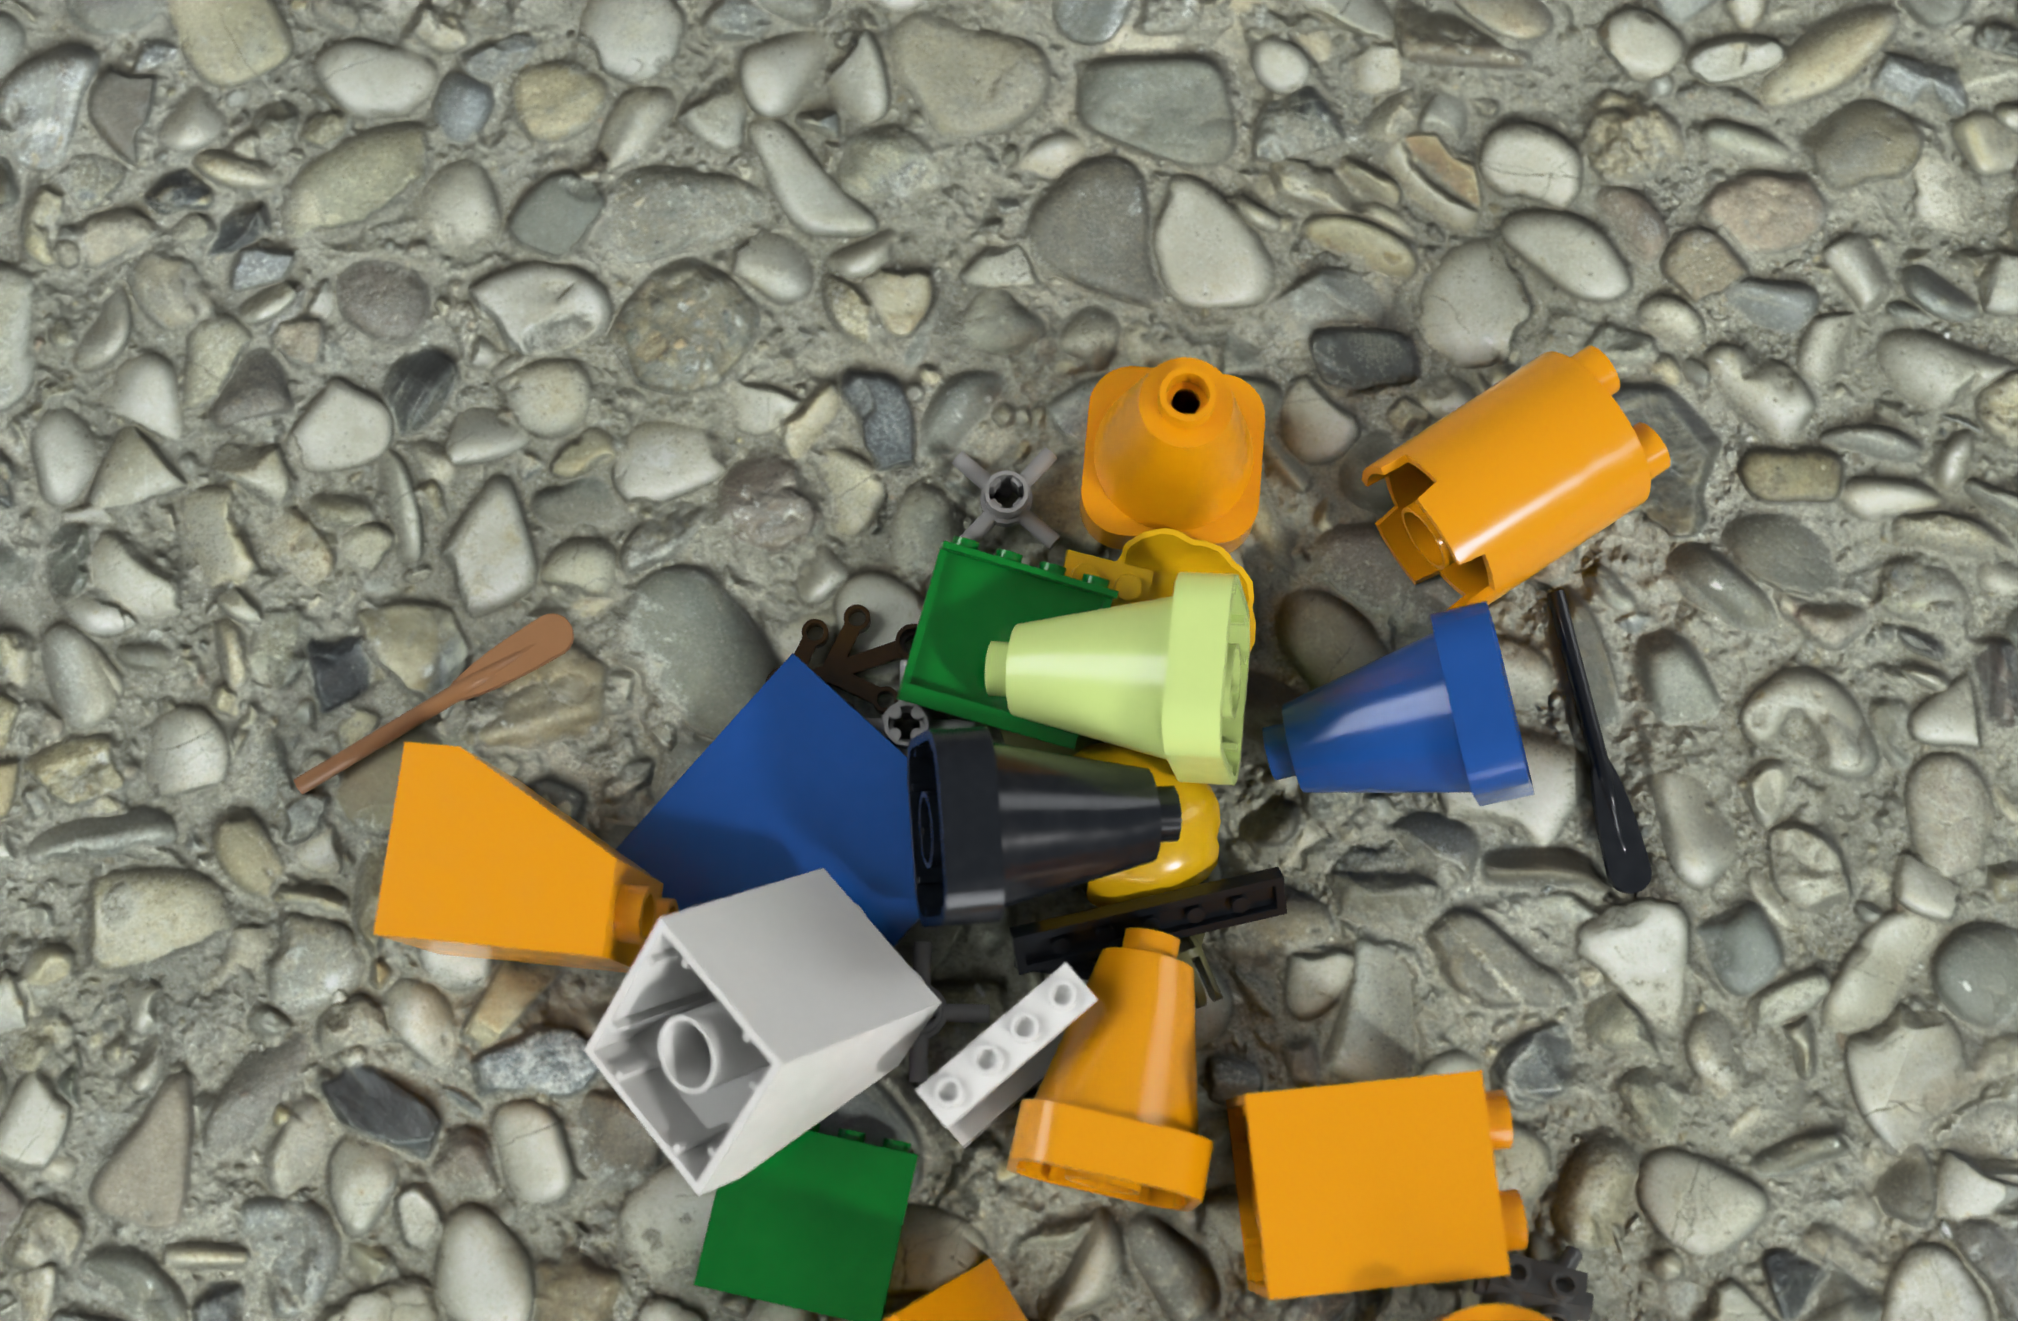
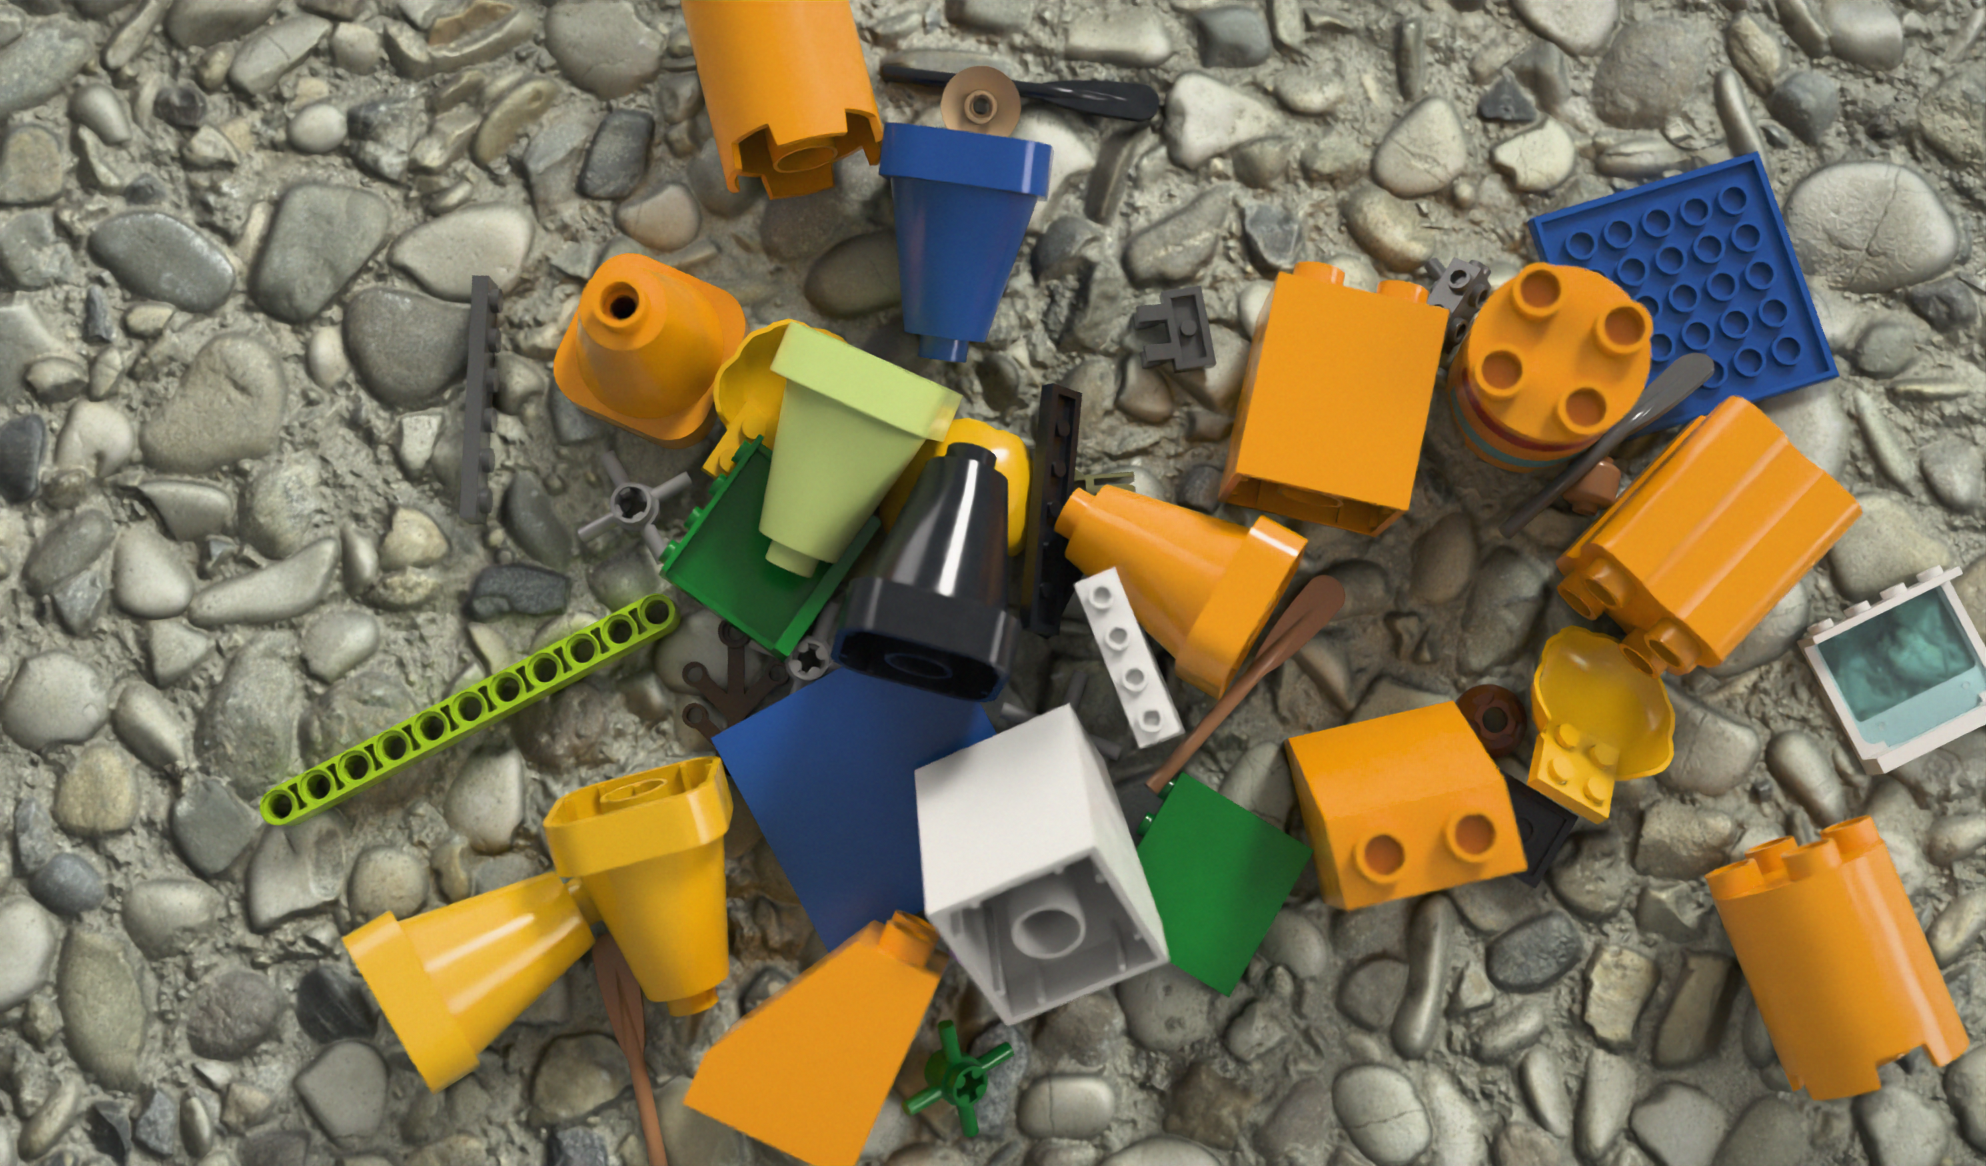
camera: 70 degrees left, 5 degrees up
none -> lime beam [259,593,681,826]
none -> yellow cone [342,870,602,1095]
none -> dark grey plate [459,275,504,524]
none -> yellow cone [542,756,734,1017]
none -> green bar [901,1019,1014,1137]
none -> tan dish [941,66,1021,137]
none -> dark grey plate [1132,286,1216,374]
none -> medium nougat piece [1144,575,1345,795]

